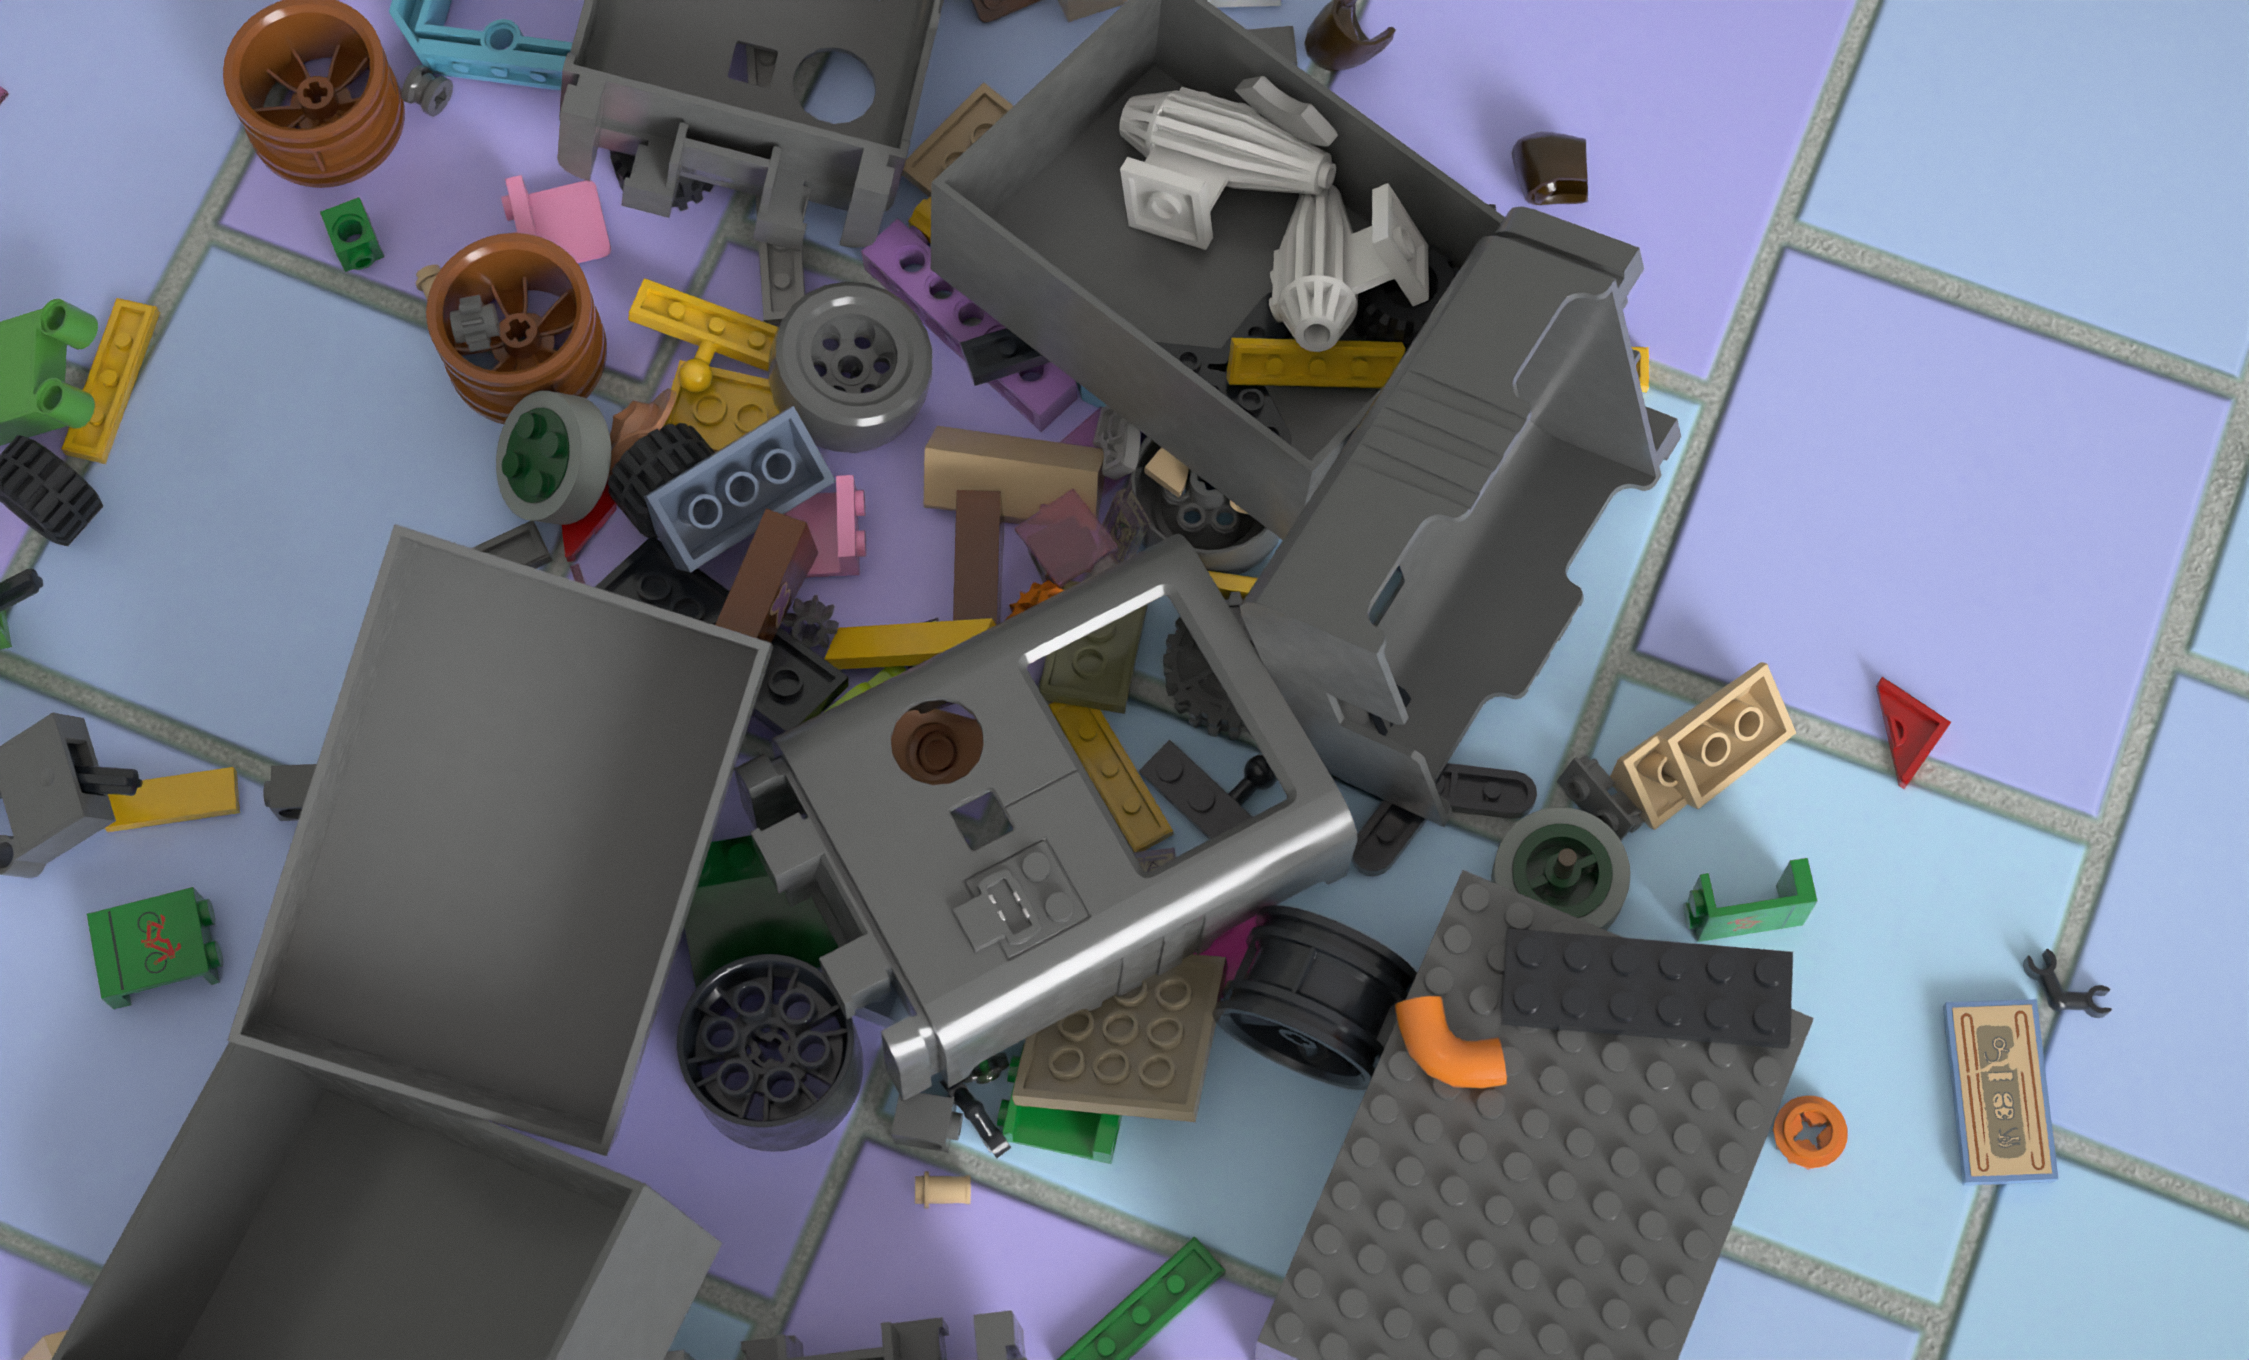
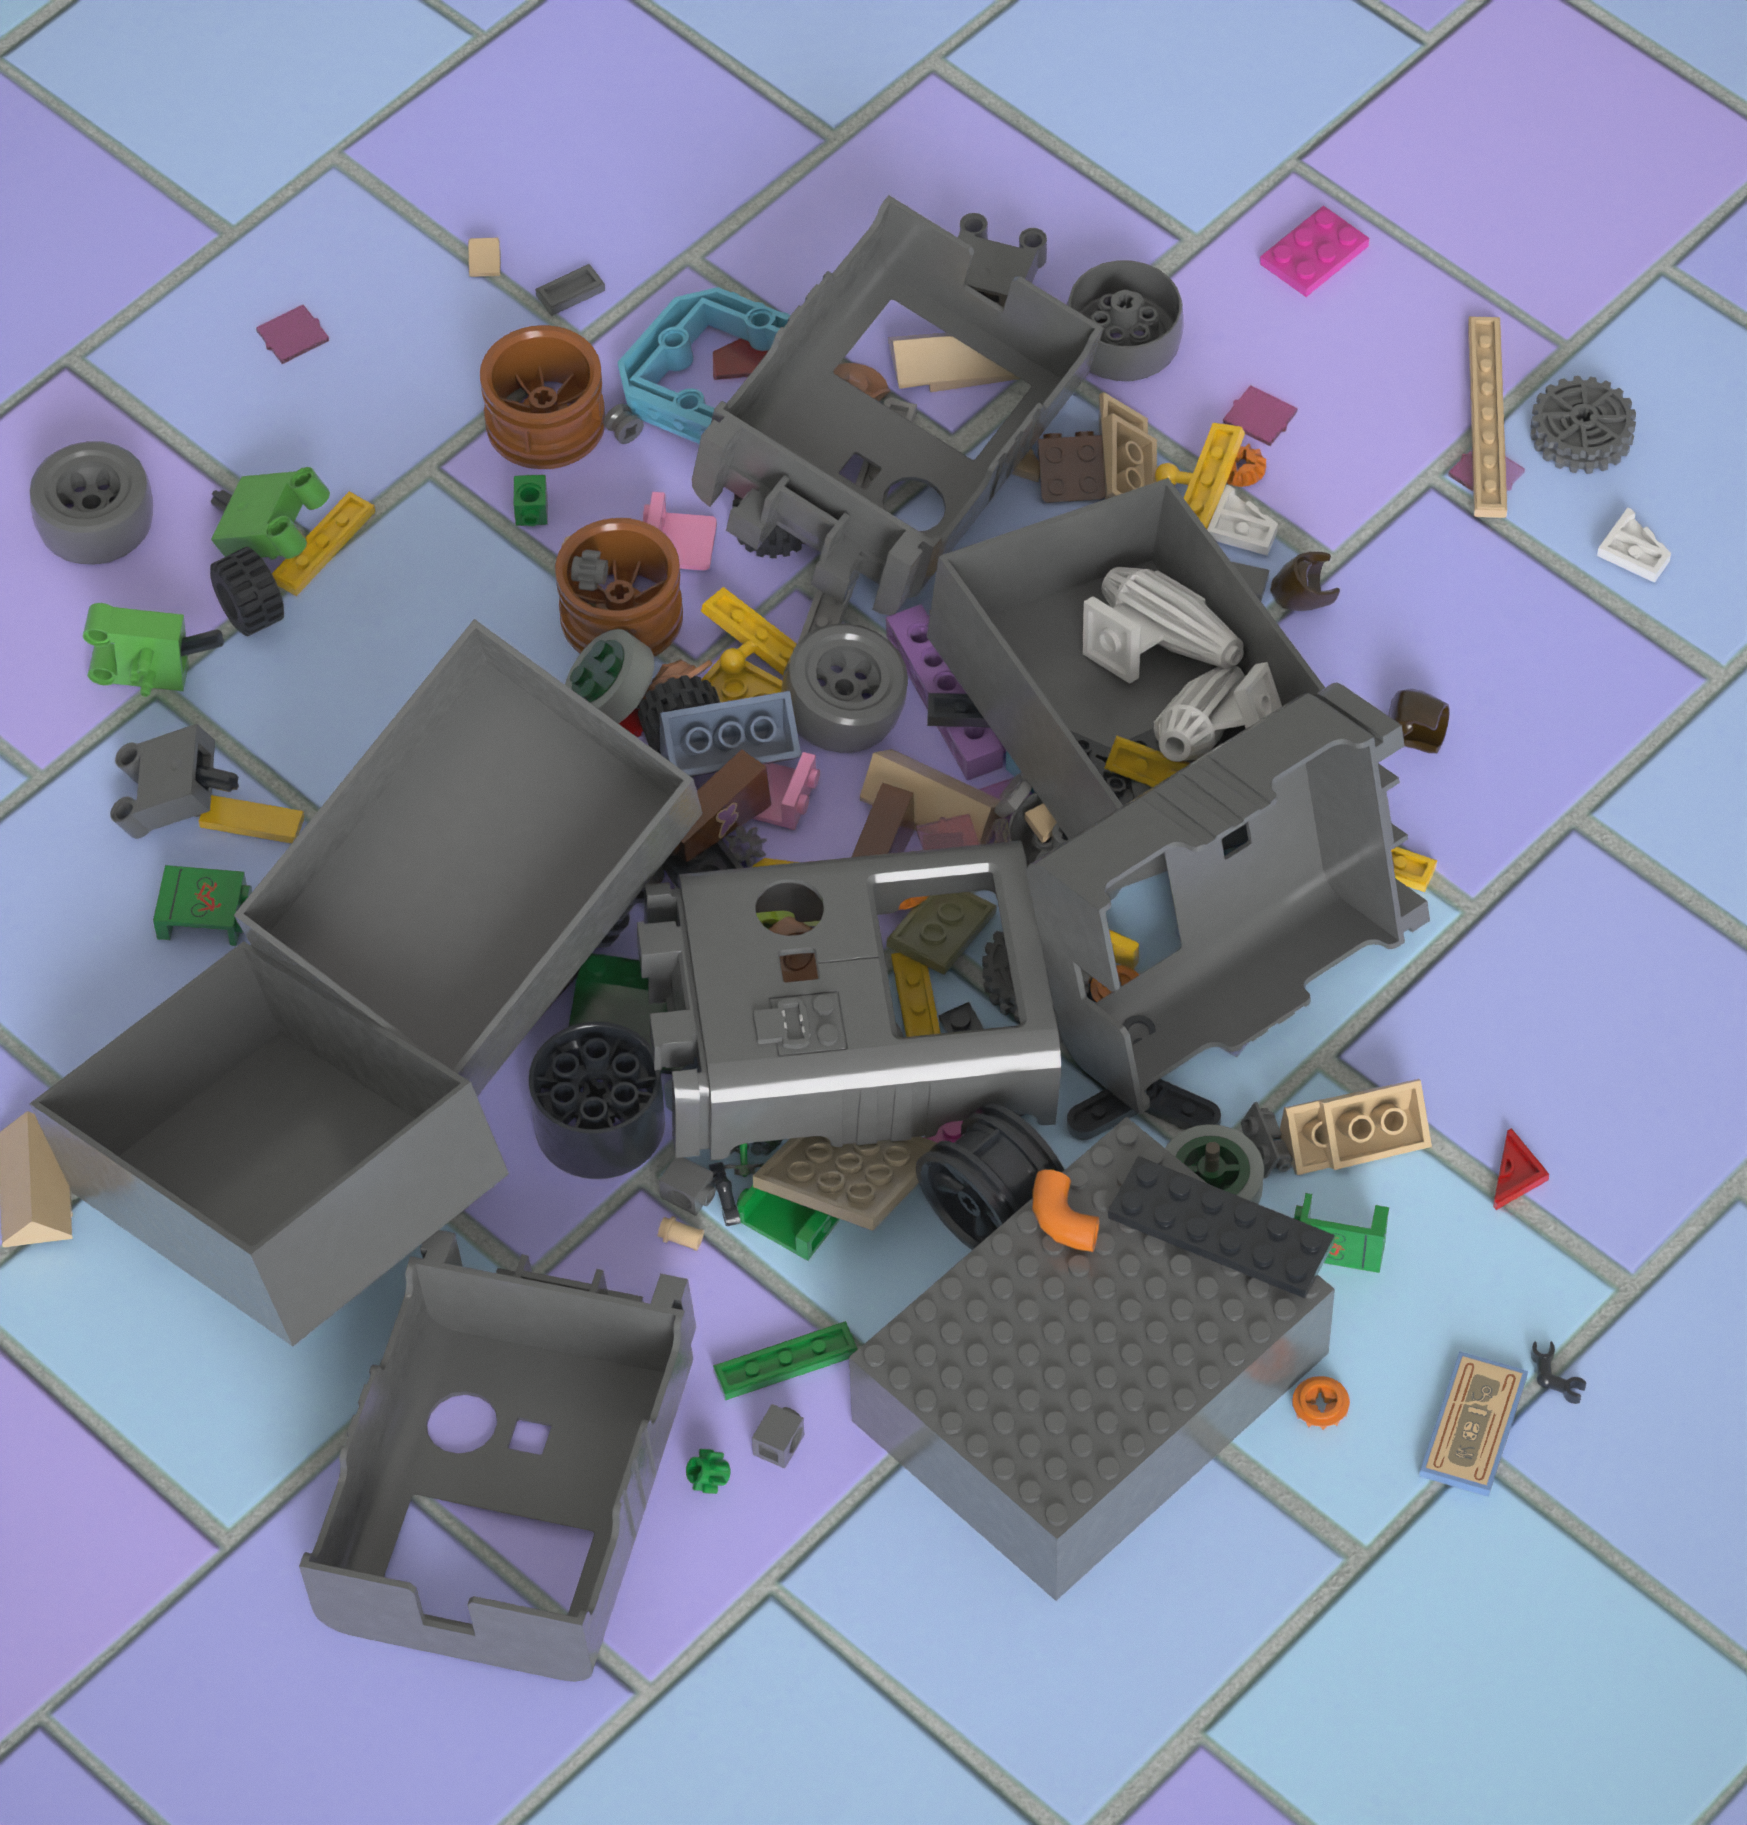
camera: 20 degrees right, 15 degrees down
light grey tile [1235,76,1338,146] -> none

